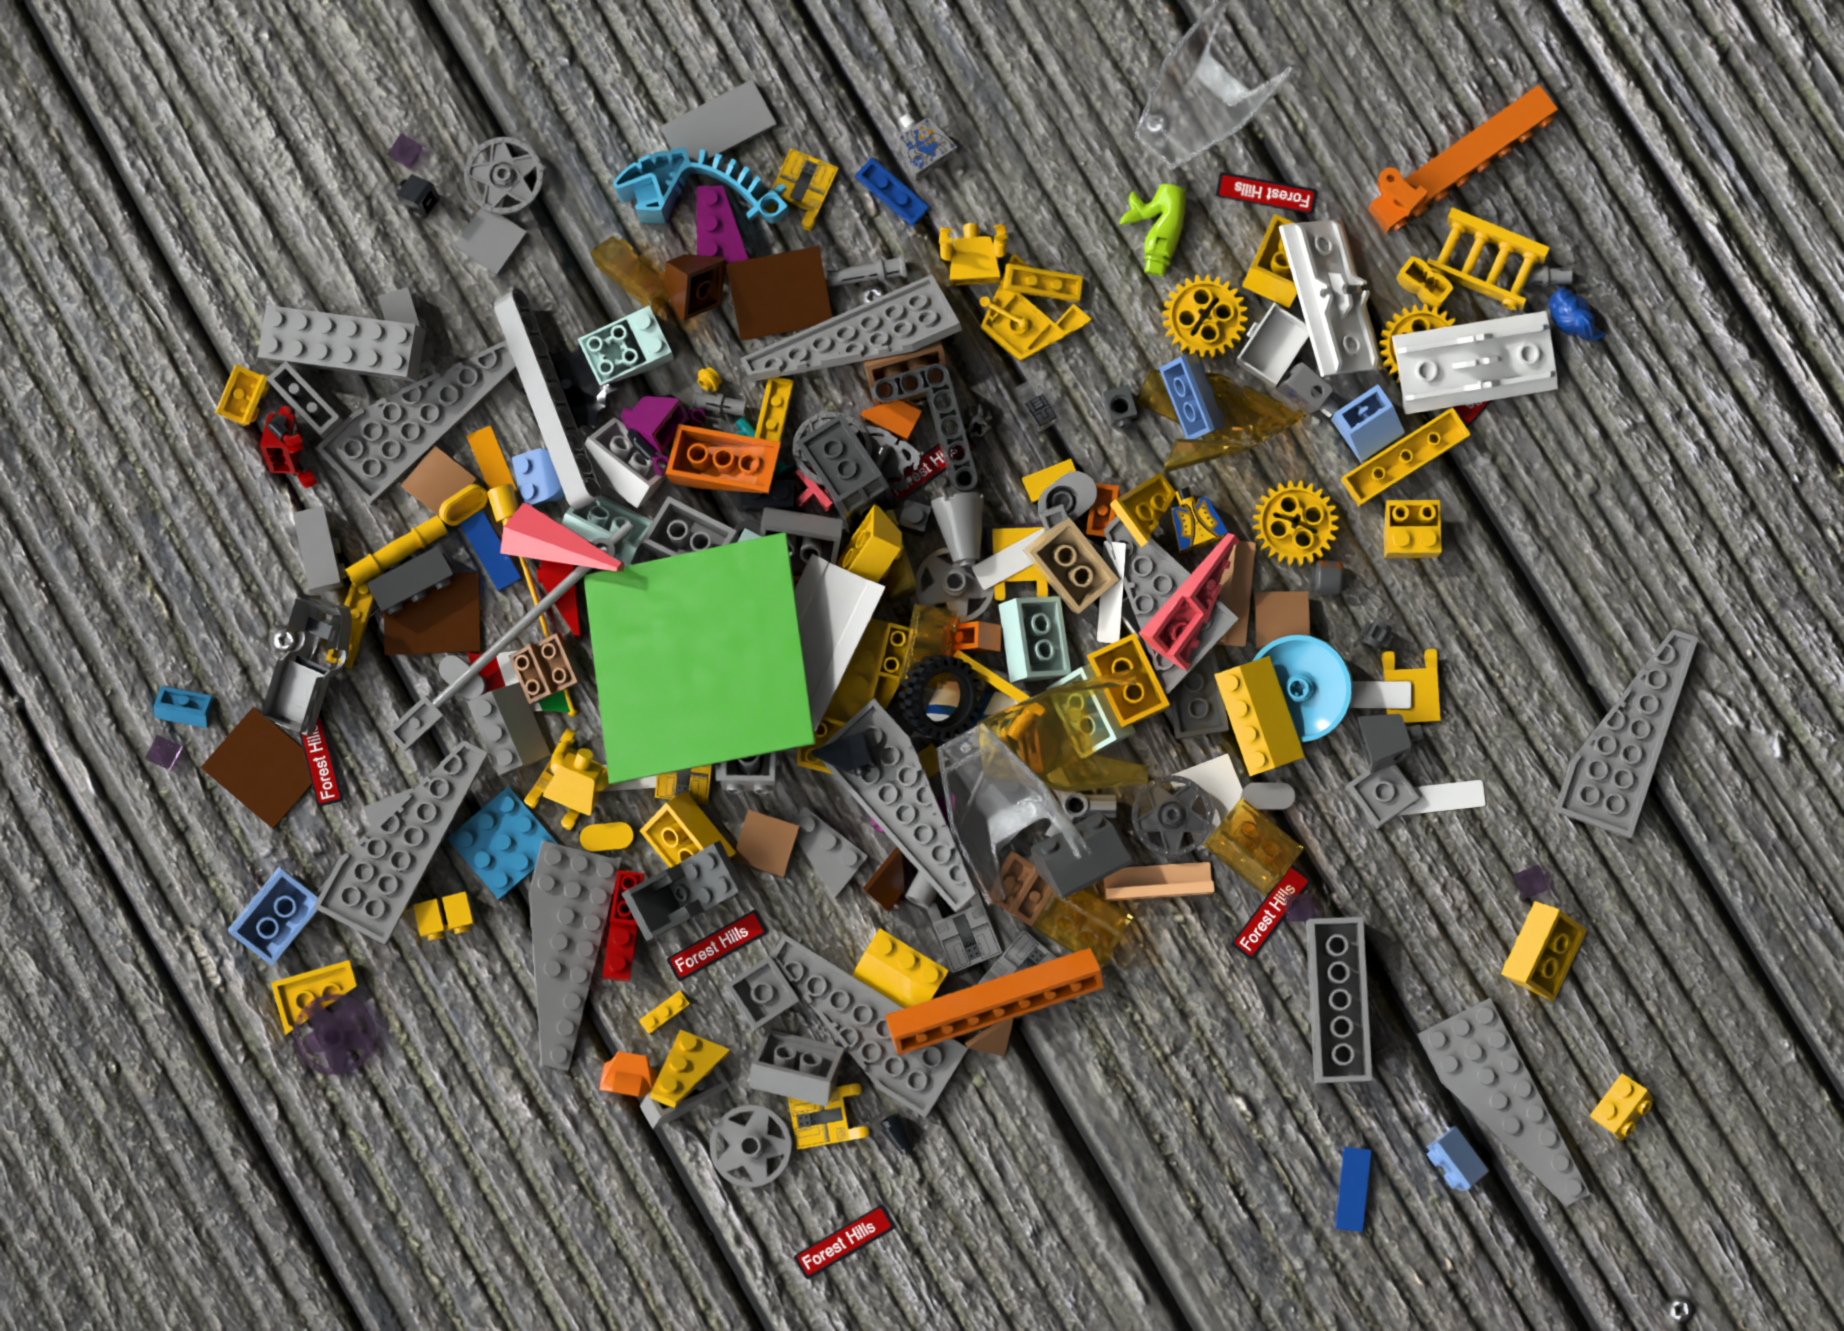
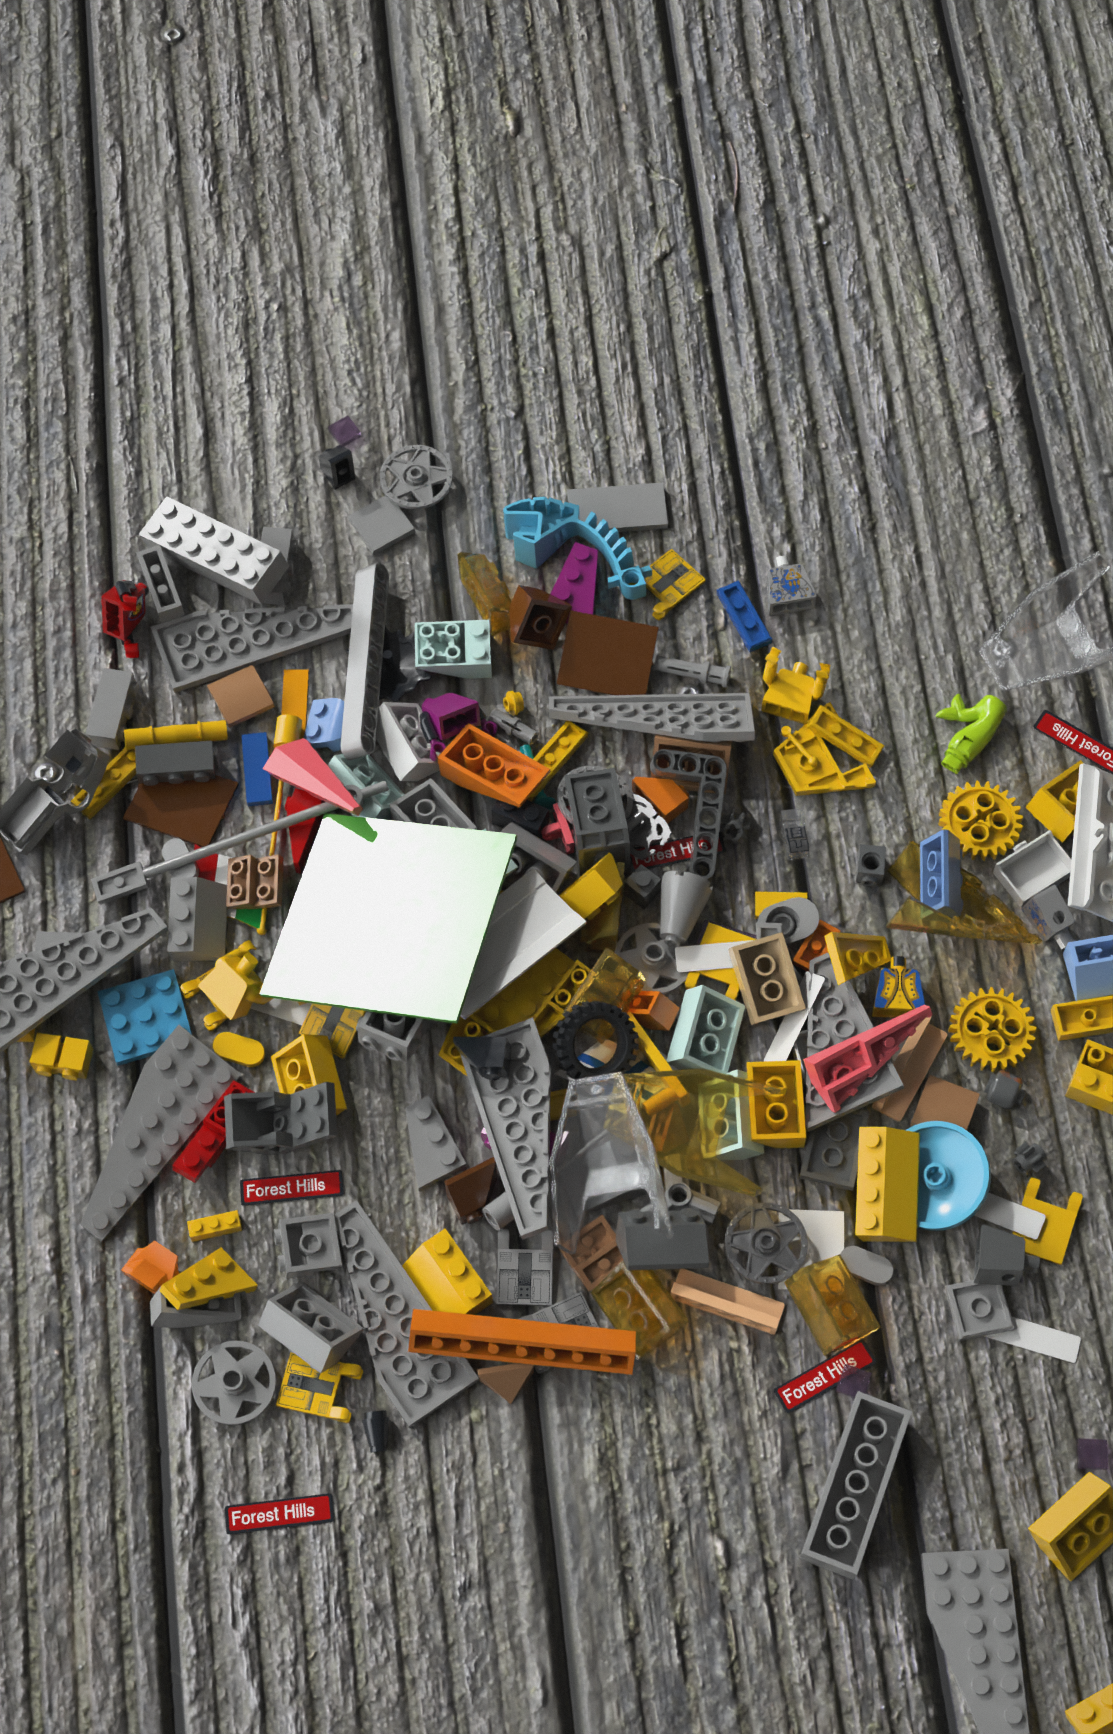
camera: 25 degrees right, 15 degrees down
yellow bracket [215,364,270,426] -> none
red sticker [299,709,343,807] -> none
yellow tile [439,484,488,526] -> none
medium nougat slope [733,809,800,877] -> none
blue tile [1334,1147,1371,1232] -> none
light blue slope [1426,1126,1489,1191] -> none

